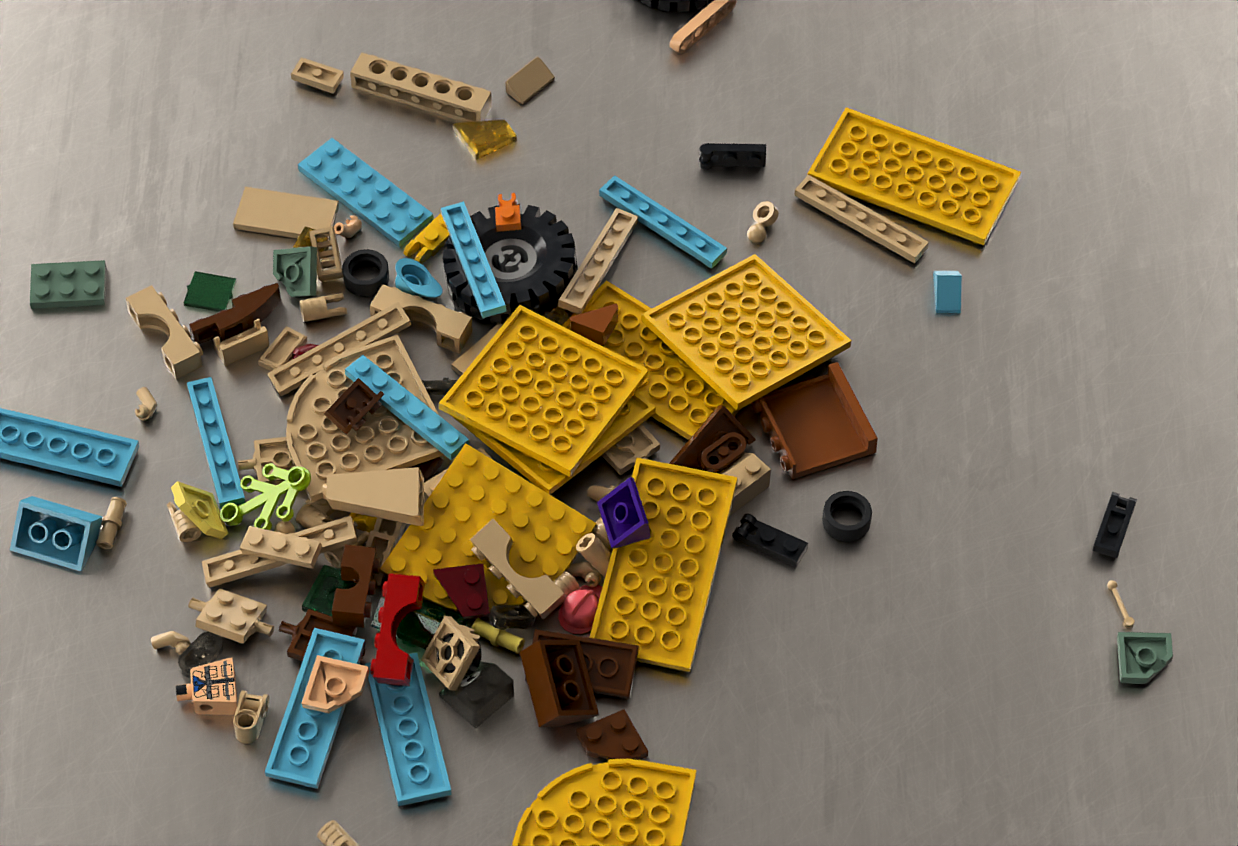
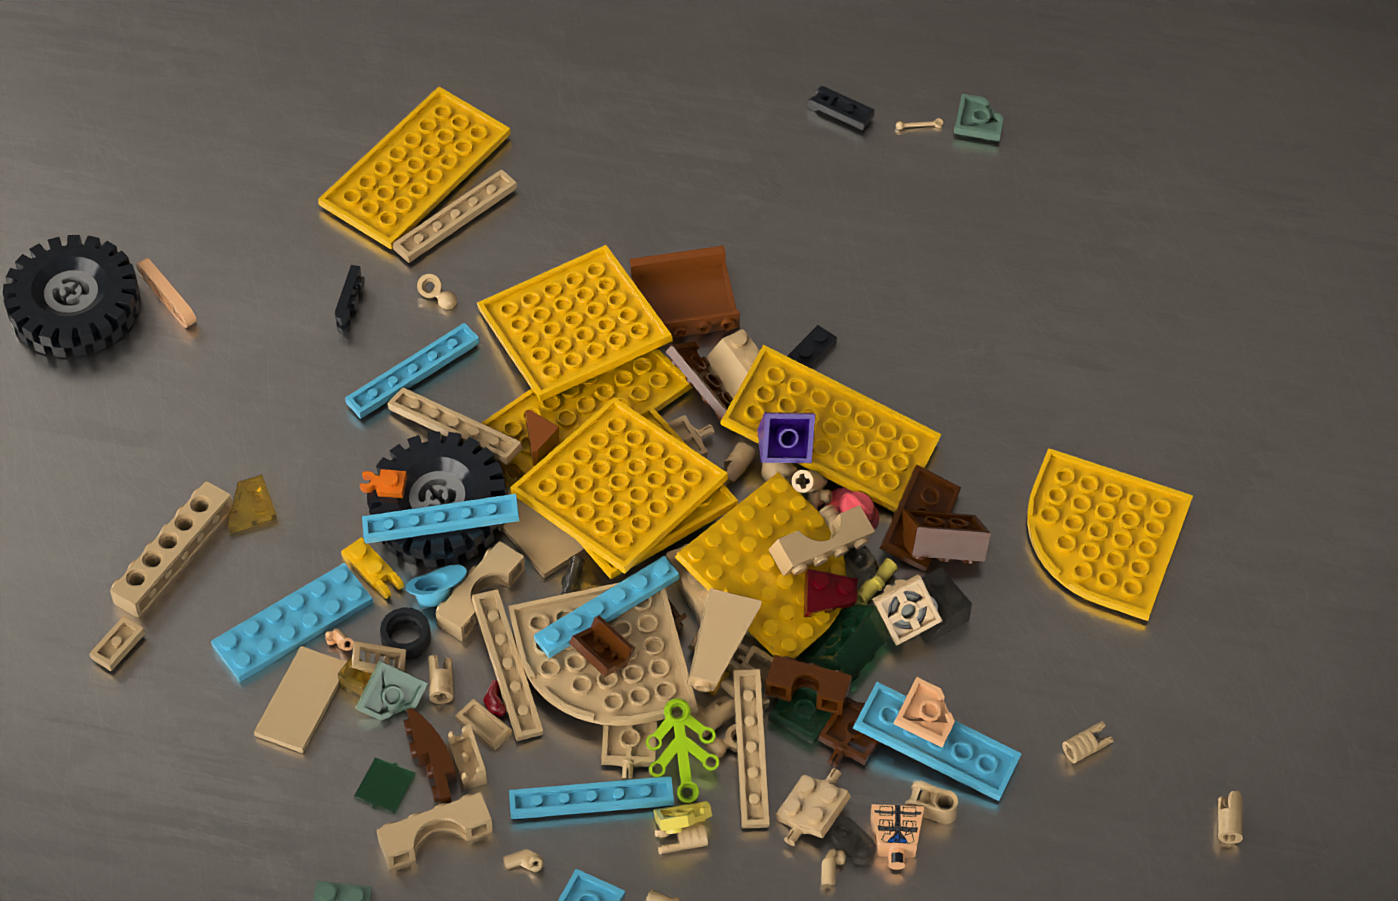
camera: 80 degrees left, 0 degrees up
tan plate [240,526,323,569] -> none
medium azure plate [365,653,452,806] -> none
red arch [370,573,425,686] -> none
tan slope [505,56,555,105] -> none
reddish brown plate [576,709,648,760] -> none
reddish brown plate [701,432,746,473] -> none
black tyre [822,491,872,542] -> none
medium azure slope [933,271,962,313] -> none

